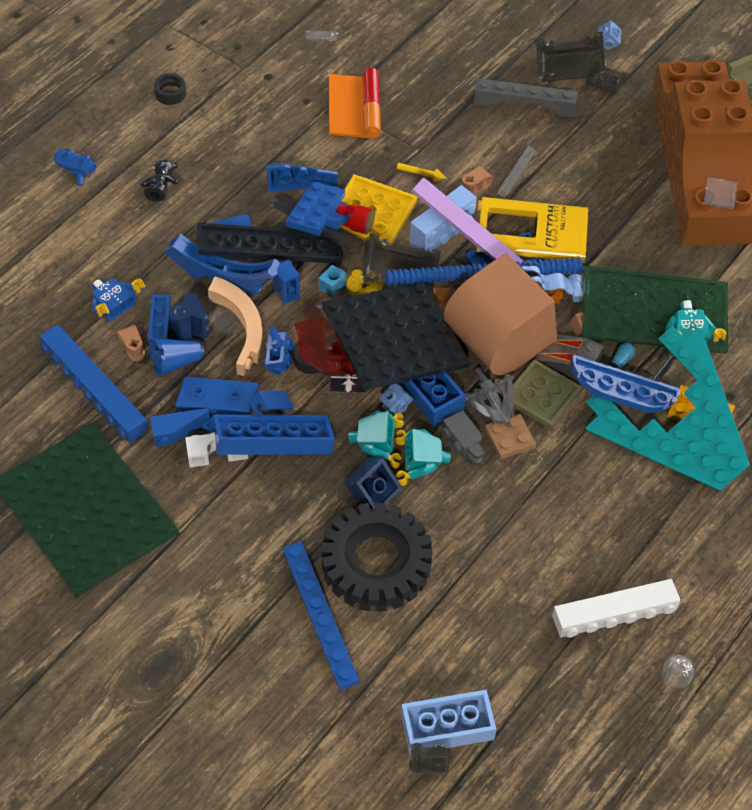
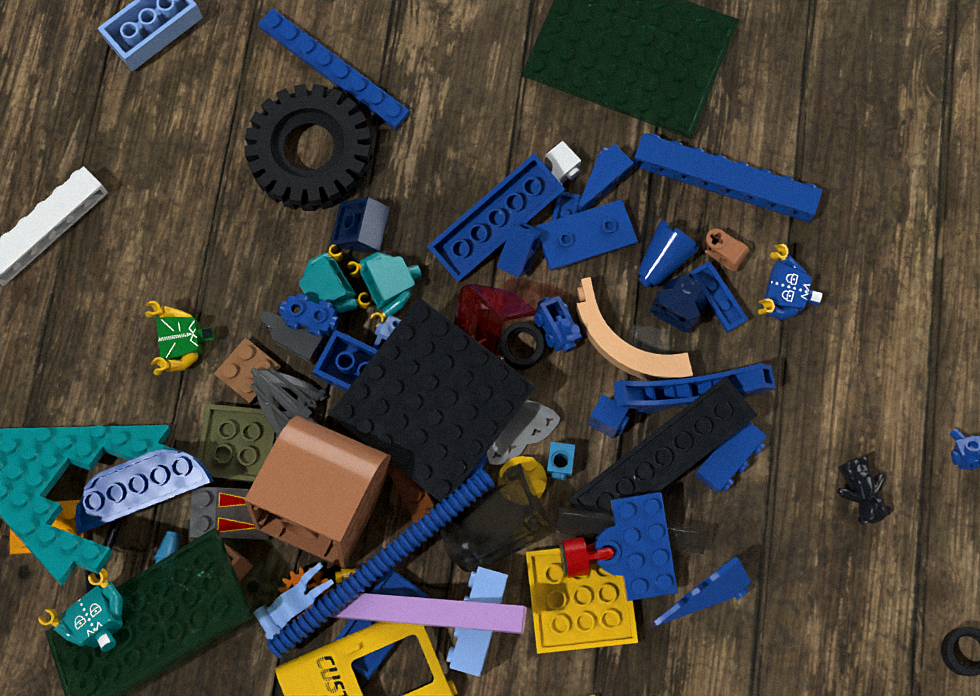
camera: 155 degrees right, 20 degrees up
none -> torso [145,301,215,375]
none -> blue brick [279,293,339,337]

